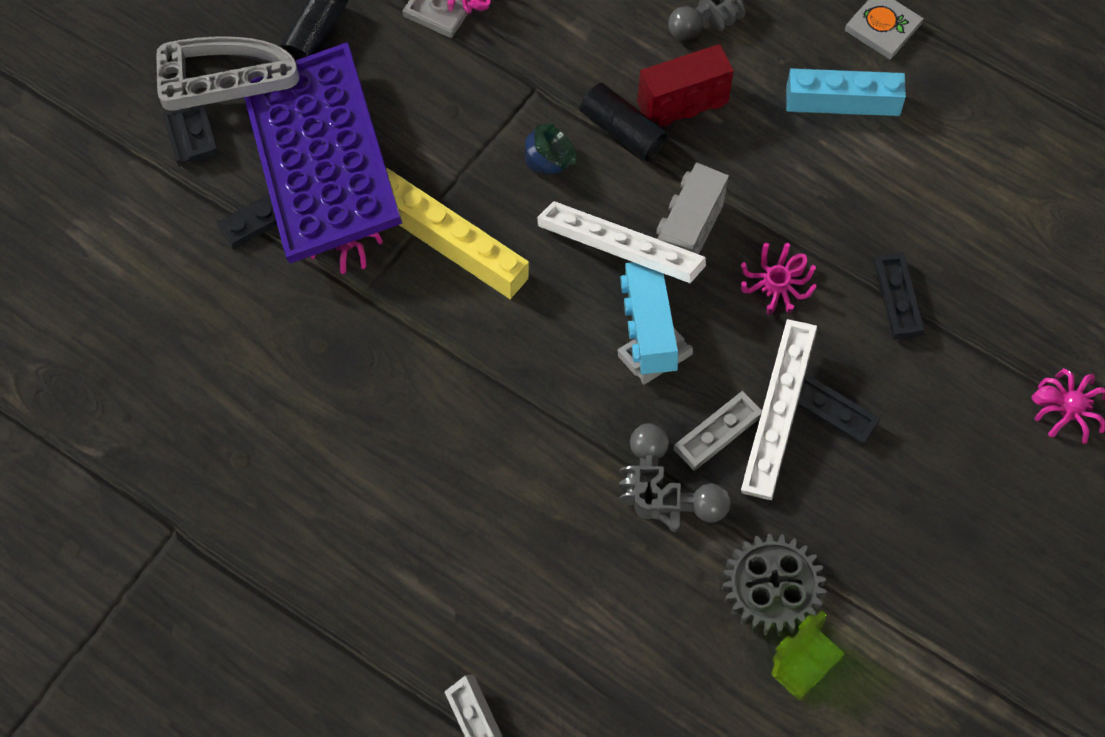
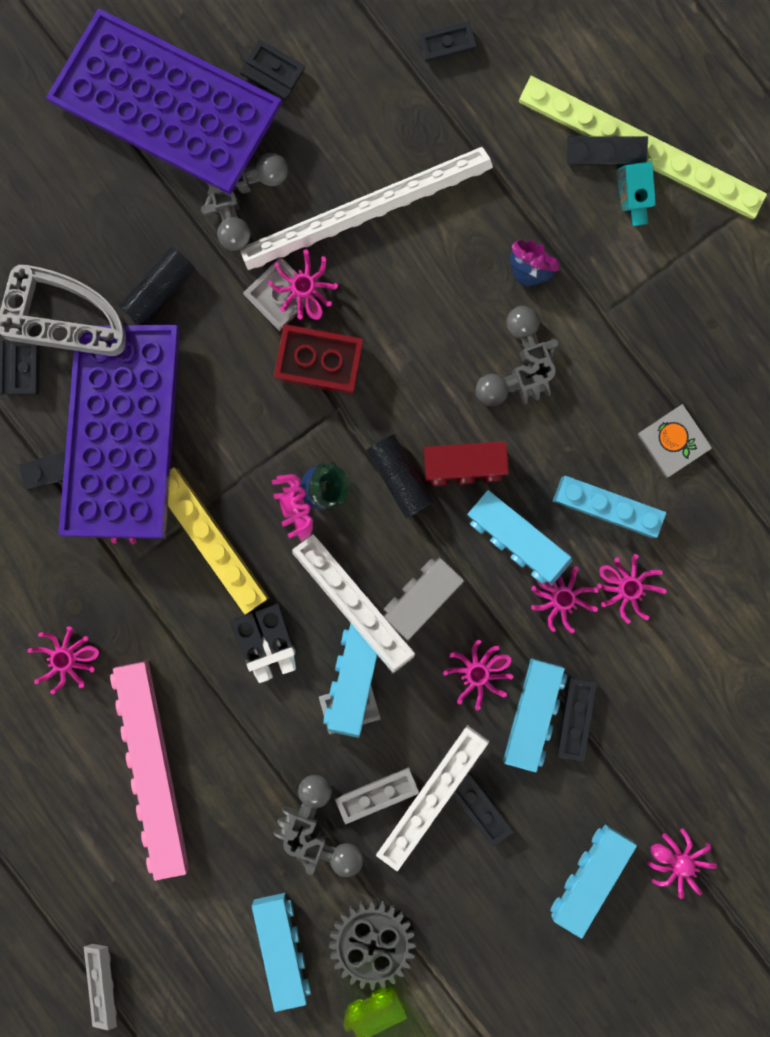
camera: 25 degrees right, 25 degrees up
none -> dark pink animal [28,626,99,694]
none -> bright pink brick [110,661,189,881]
none -> black hips [229,602,296,683]
none -> medium azure brick [252,893,311,1012]
none -> dark pink animal [271,474,313,541]
none -> dark red brick [274,324,364,395]
none -> medium azure brick [467,490,572,585]
none -> medium azure brick [503,658,567,772]
none -> dark pink animal [531,566,598,633]
none -> medium azure brick [551,824,637,938]
none -> dark pink animal [597,554,667,623]

